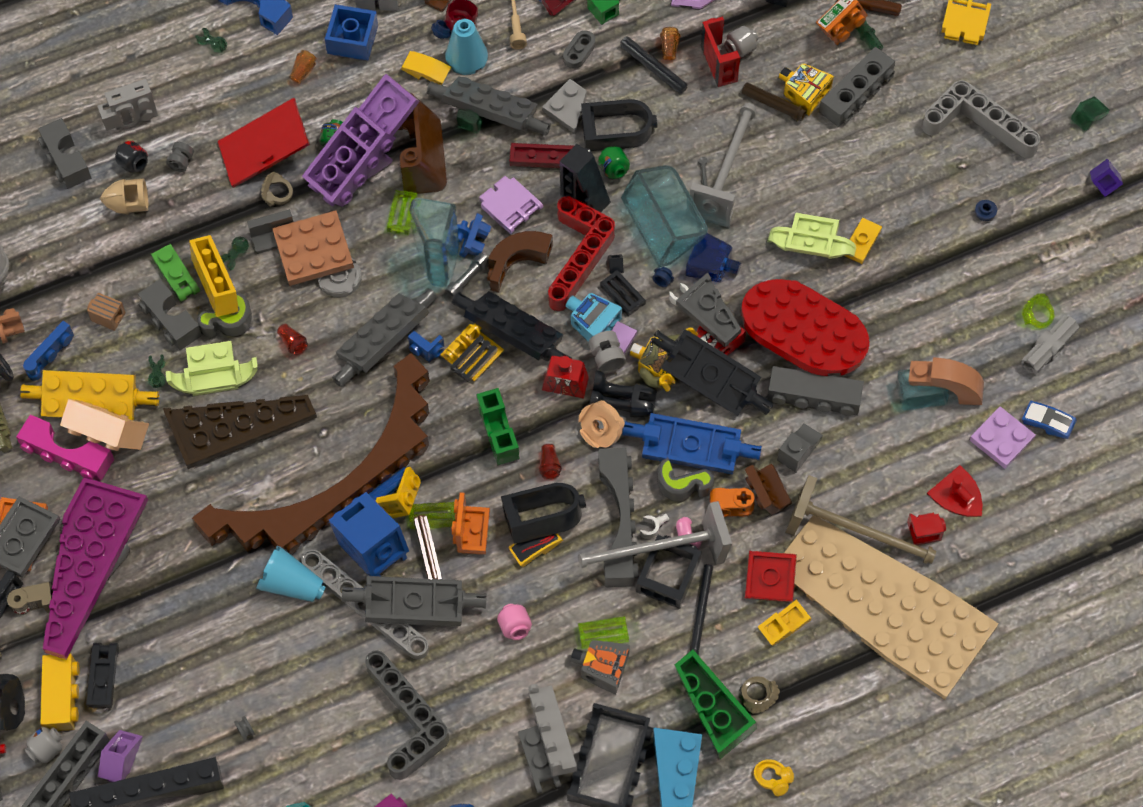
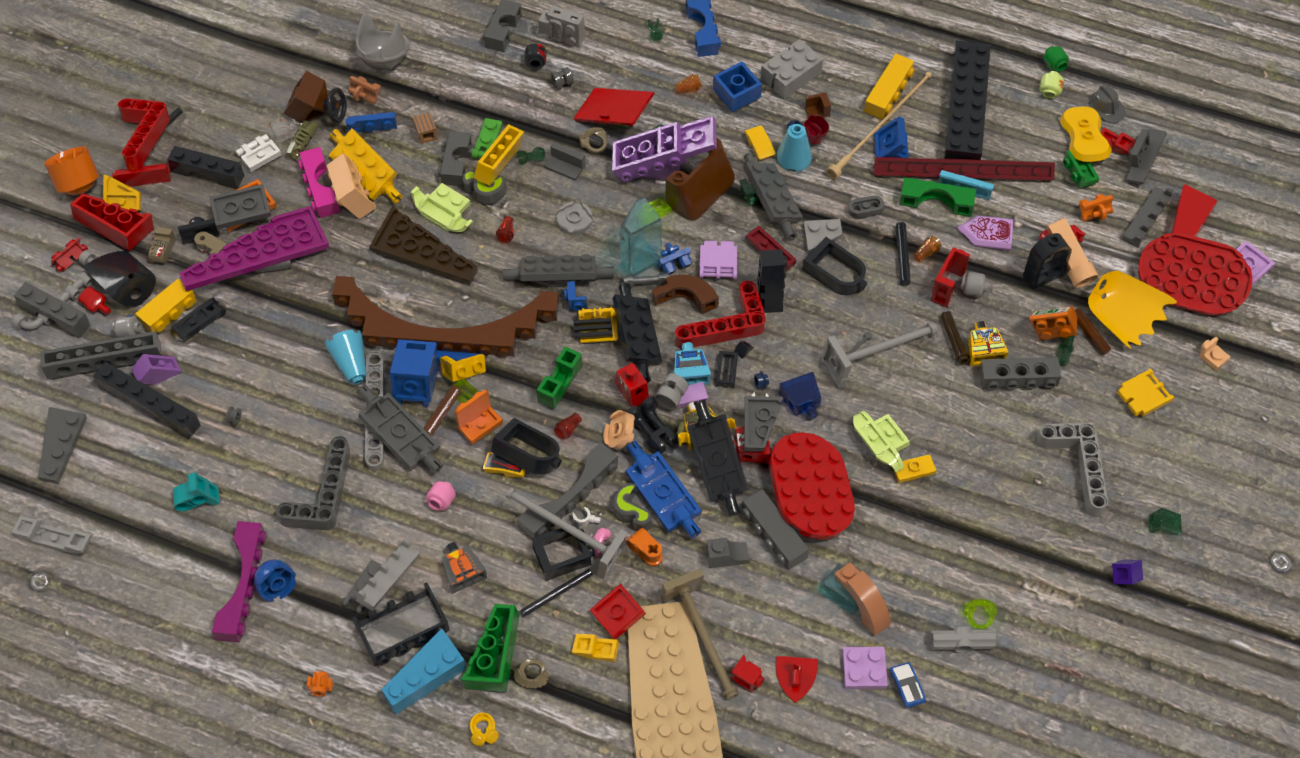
camera: 45 degrees right, 5 degrees down
tan helmet [100,178,149,214] -> none
clear green arm [148,354,166,388] -> none
nougat plate [272,210,354,286] -> none
clear neon green tile [578,616,629,649] -> none
green head [598,147,630,179] -> none
clear light blue windscreen [621,165,708,268] -> none
reddish brown bracket [745,464,792,515] -> none
dark blue plate [975,200,997,221] -> none

